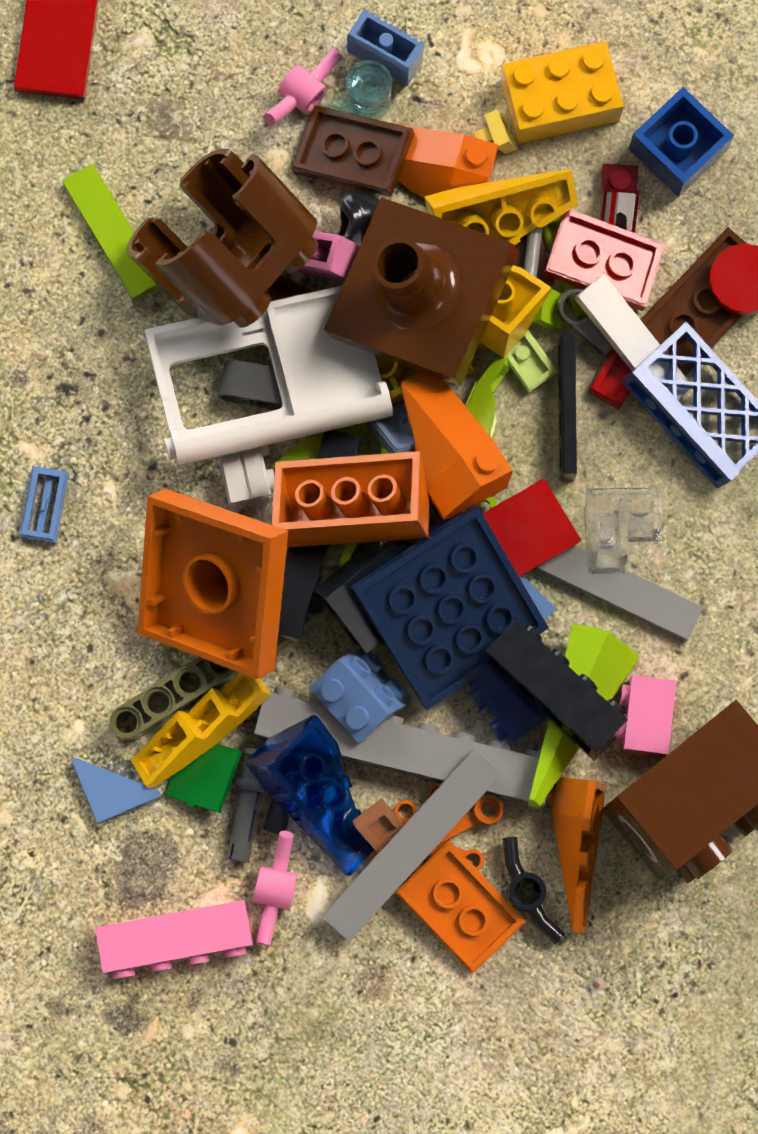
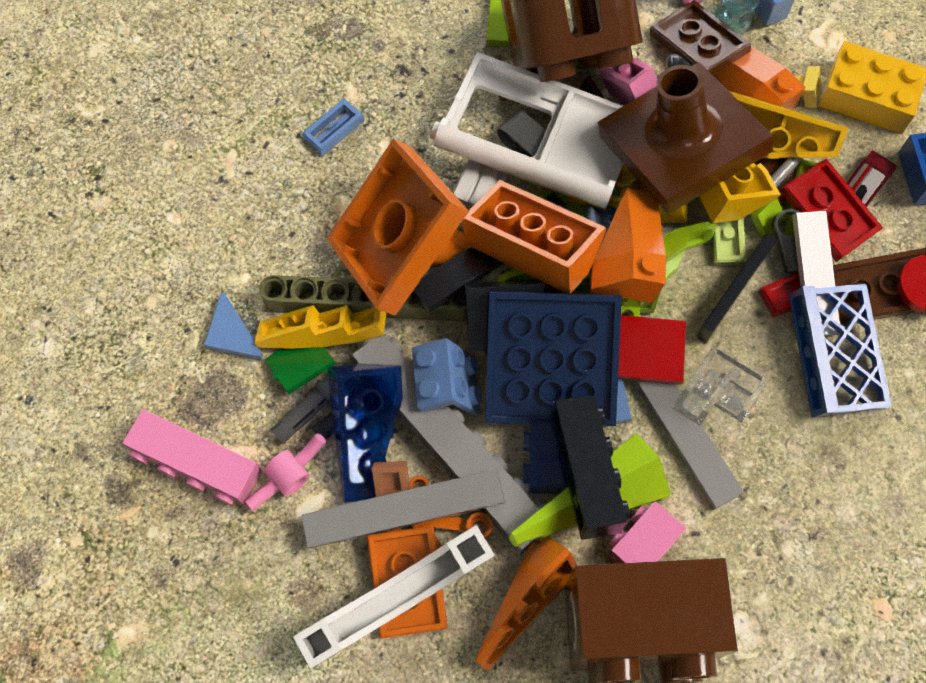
camera: 40 degrees right, 10 degrees down
black piece [502,837,565,944] -> none
none -> white arch [293,525,495,669]

